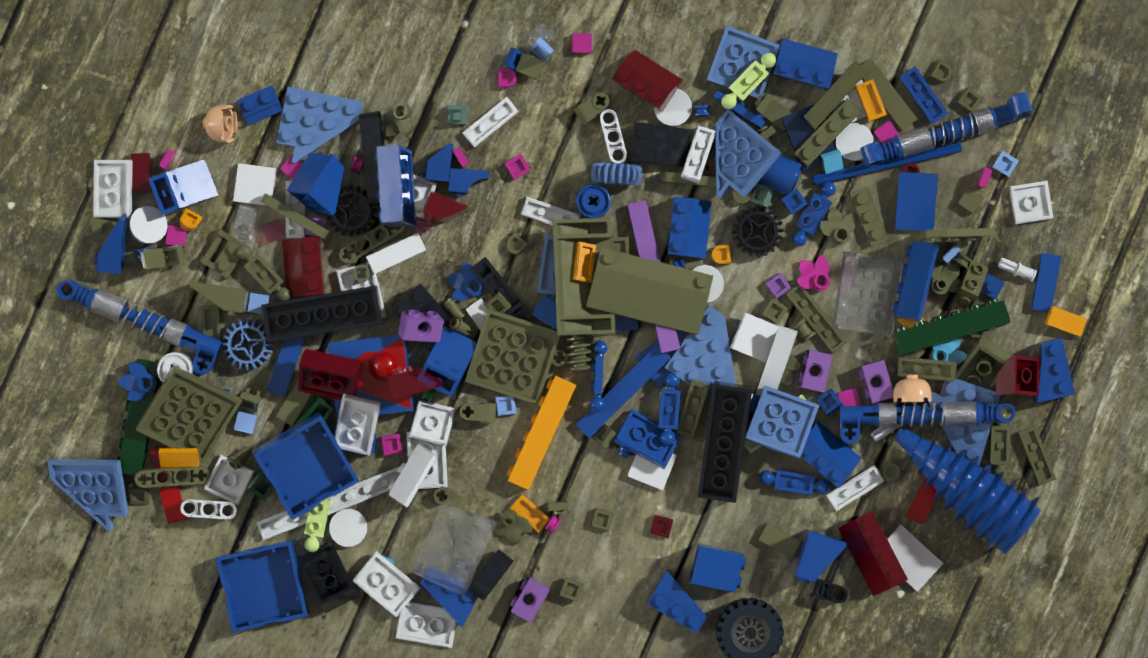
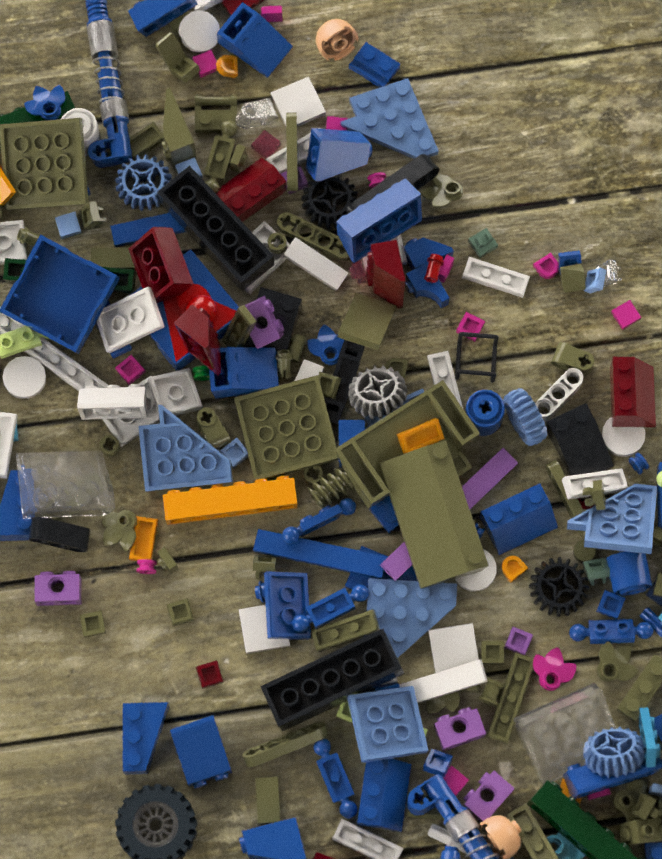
camera: 55 degrees right, 15 degrees down
none -> medium blue wing [138,405,233,491]
none -> olive tile [222,305,257,347]
none -> olive plate [230,144,248,173]
none -> olive beam [243,722,328,767]
none -> olive tile [337,293,396,351]
none -> light grey gear [348,365,407,420]
none -> red pin [424,254,444,283]
none -> black piece [455,332,499,383]
none -> olive tile [583,480,606,511]
none -> medium blue gear [583,726,646,778]
none -> olive tile [630,793,661,820]
none -> dark azure plate [639,708,660,767]

